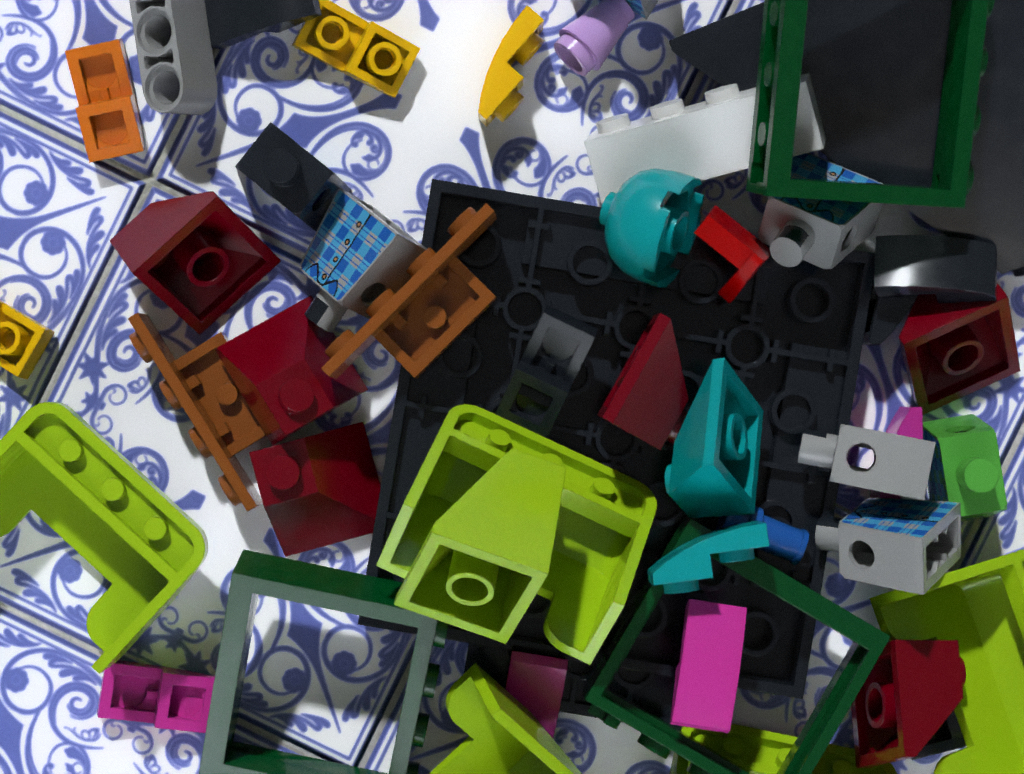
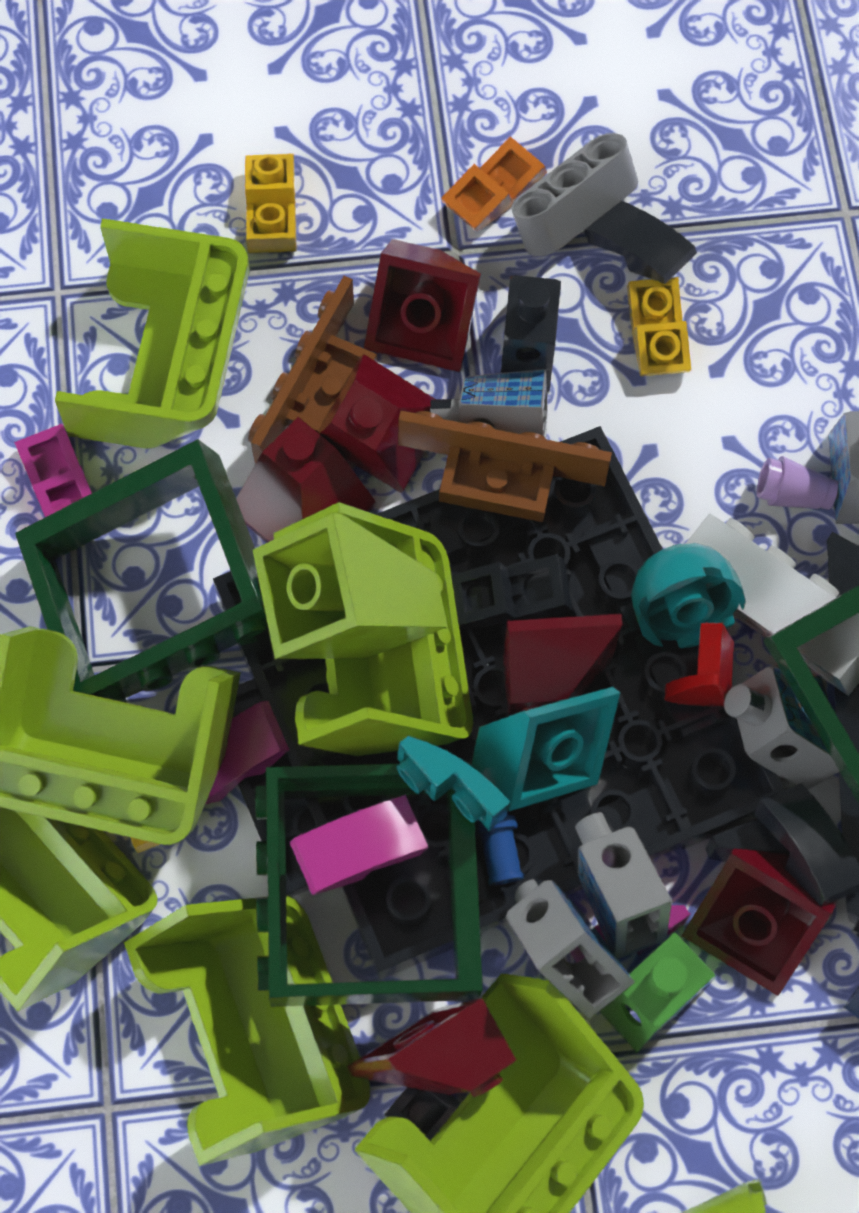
camera: 55 degrees right, 20 degrees down
yellow slope [478,5,544,127] -> none

